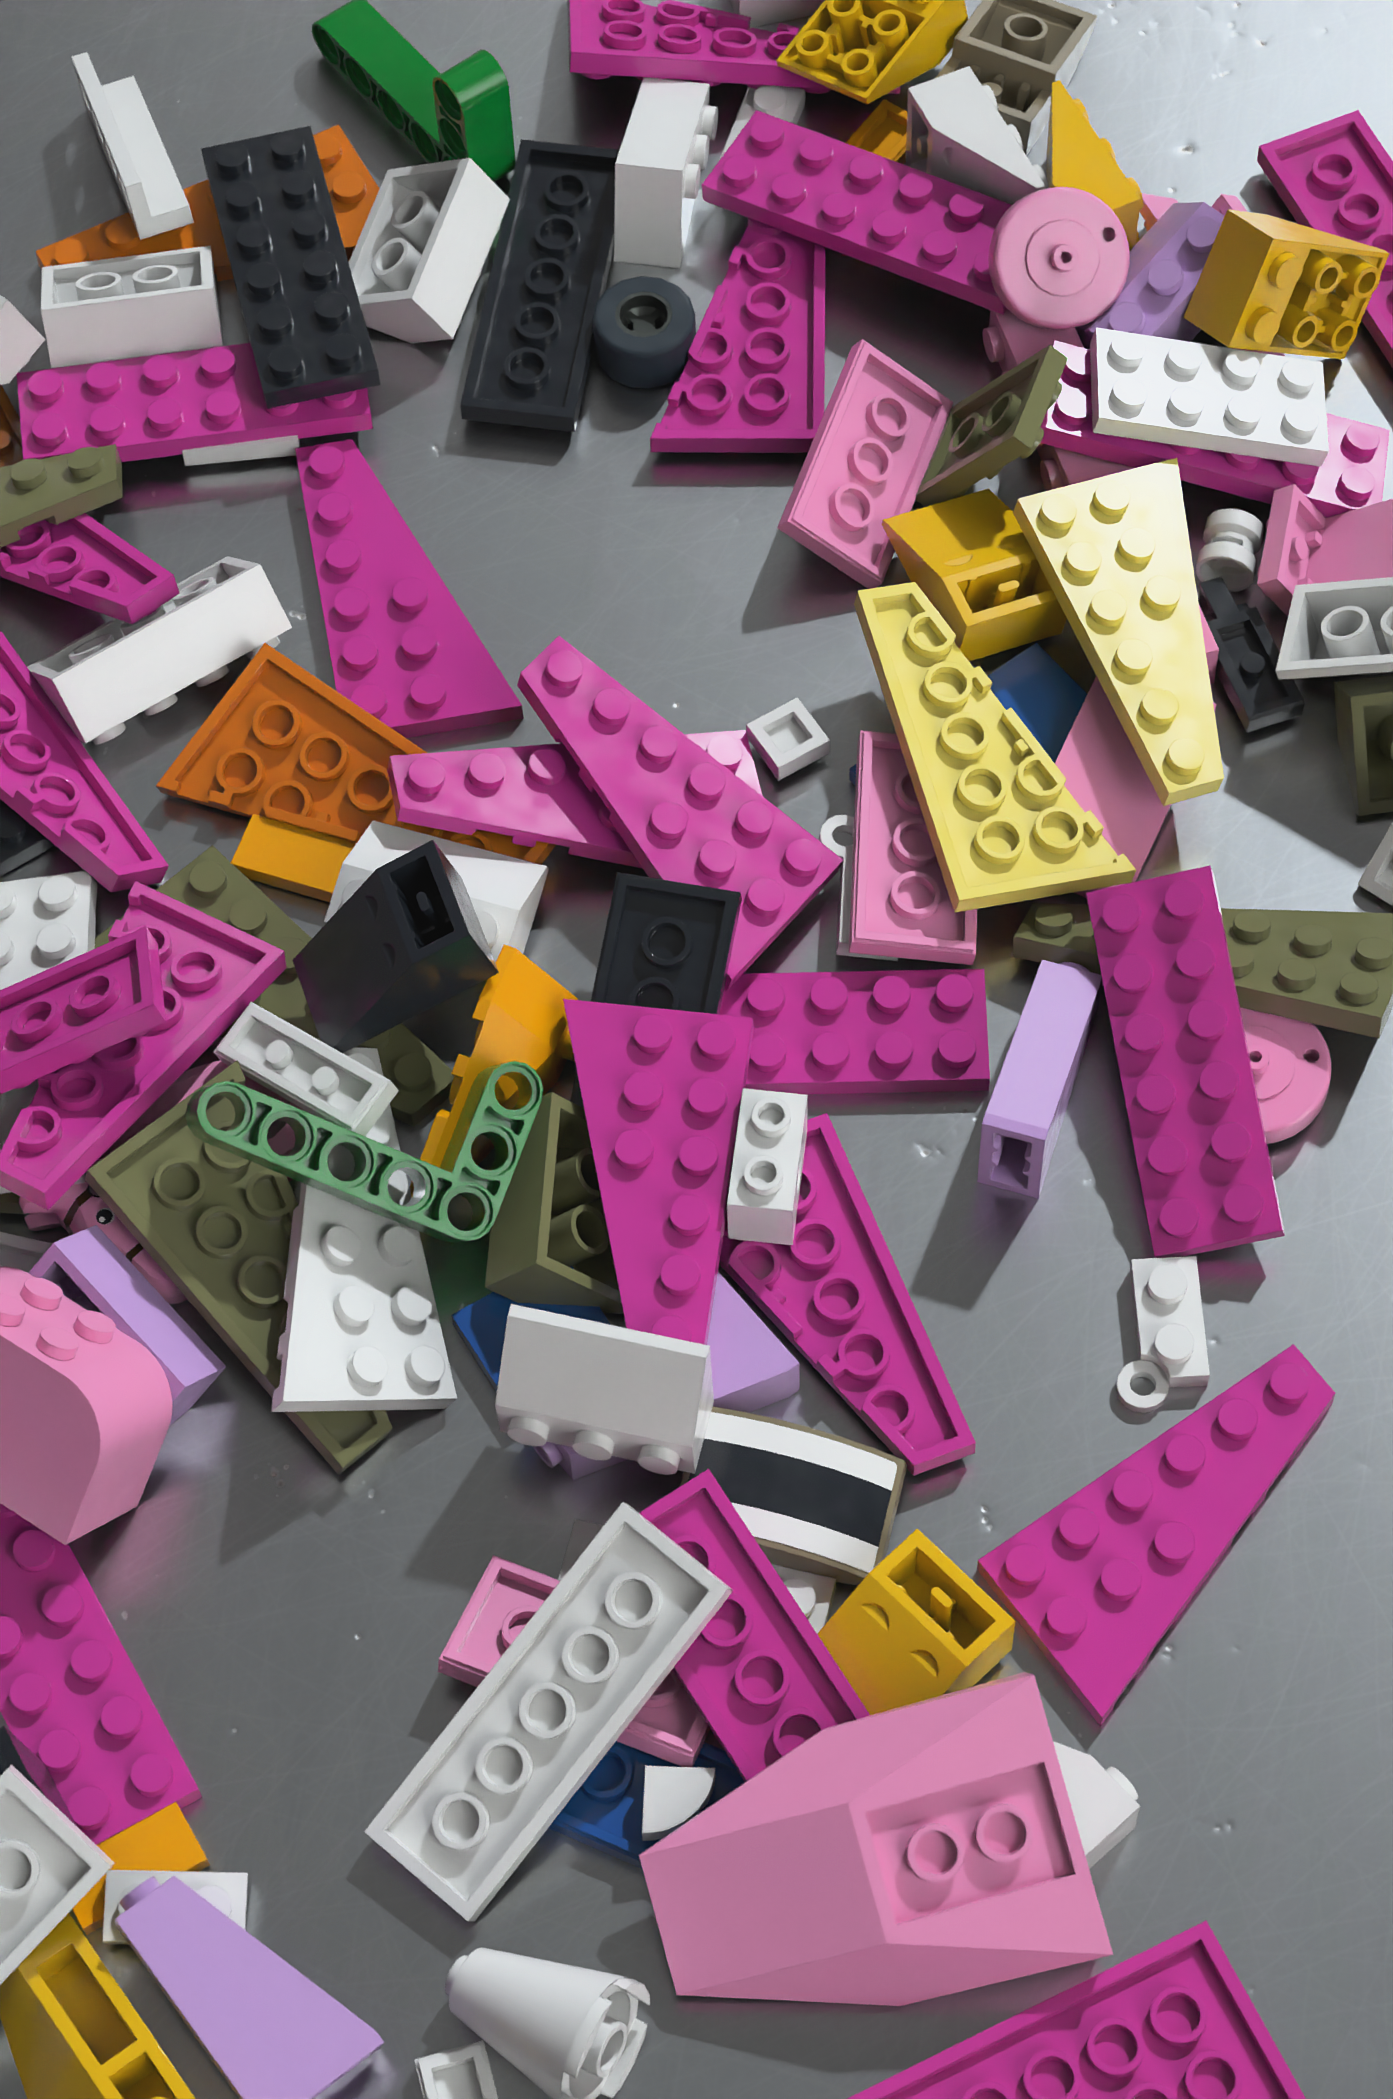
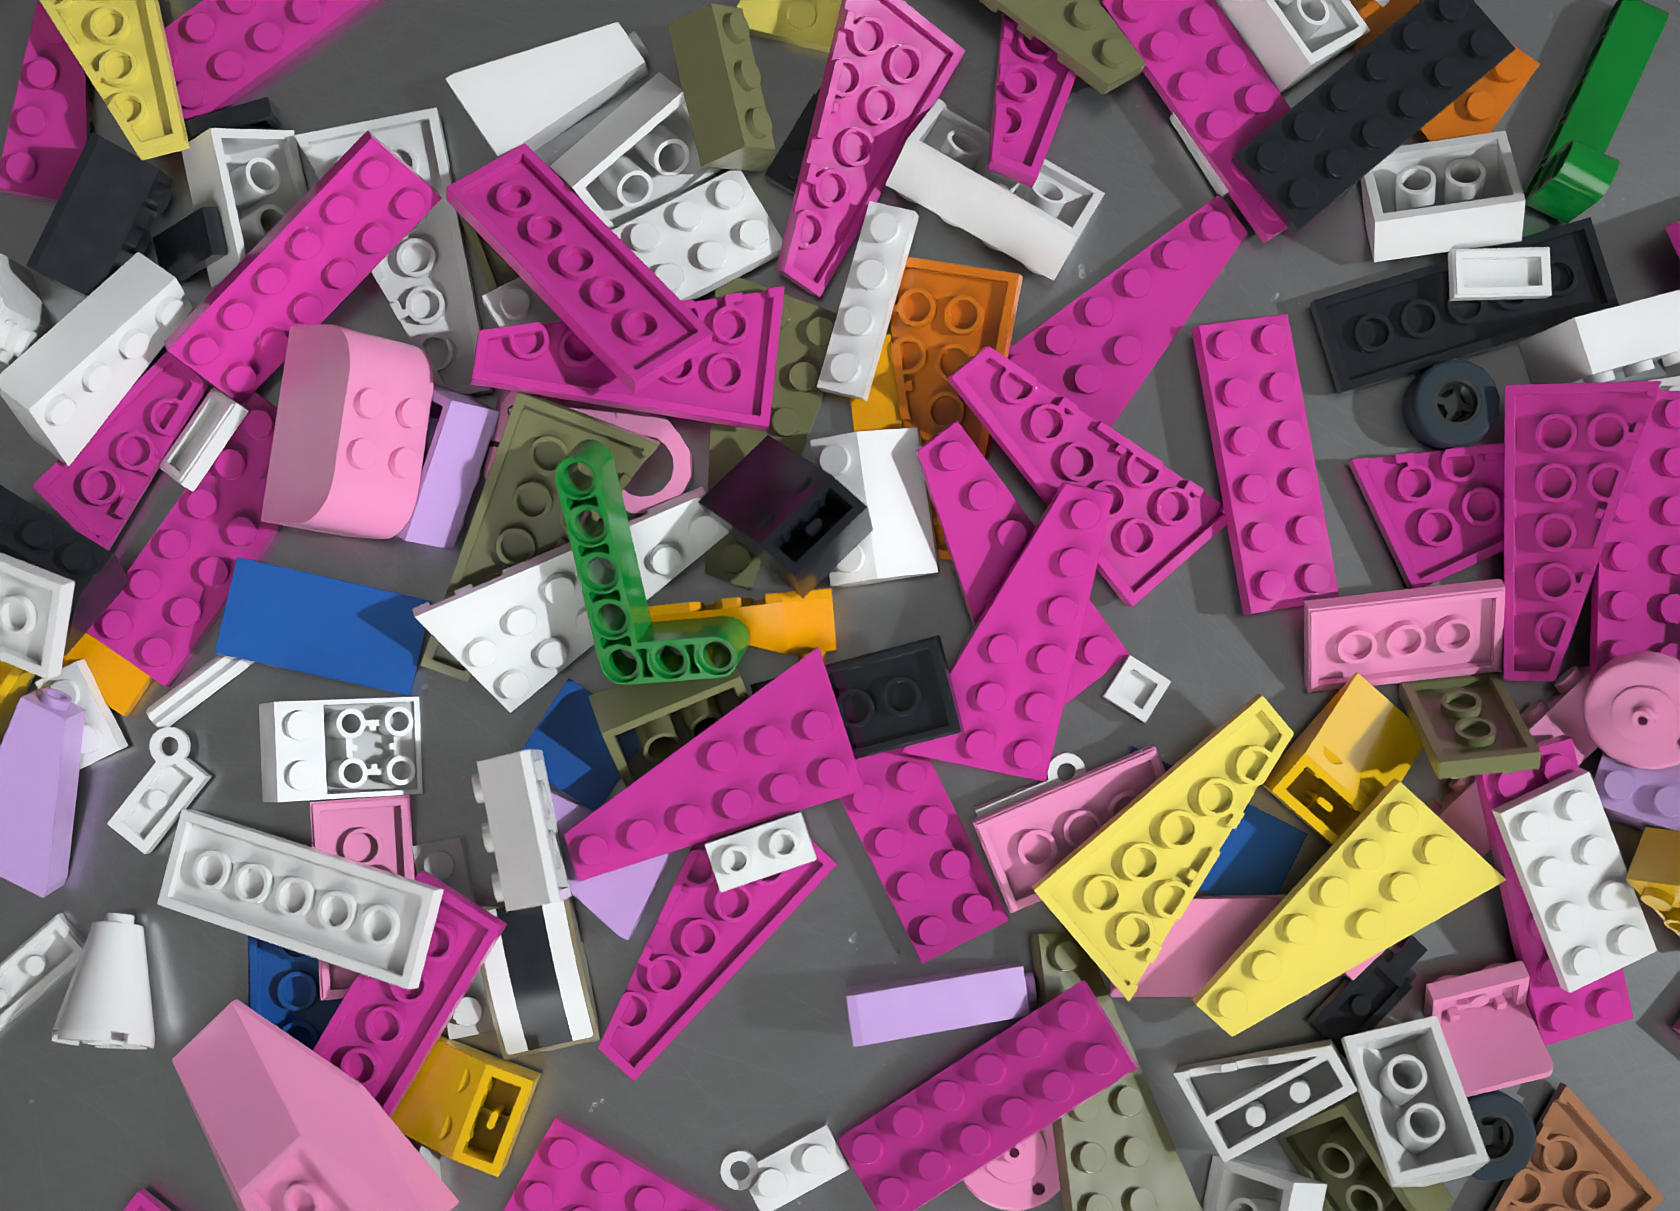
camera: 60 degrees right, 25 degrees up
white tile [213,1002,399,1136] -> none
white tile [642,1766,715,1841] -> none
white wheel [1195,509,1264,592] -> none
none -> white hinge [107,727,212,854]
none -> white axle [146,654,254,729]
none -> blue tile [214,557,432,696]
none -> white slope [259,696,423,802]
none -> white plate [817,201,919,402]
none -> dark pink wing [946,346,1227,607]
none -> white wedge [1173,1039,1357,1163]
none -> dark pink plate [1192,314,1340,616]
none -> white tile [1448,247,1552,301]
none -> dark pink wing [1504,381,1662,681]

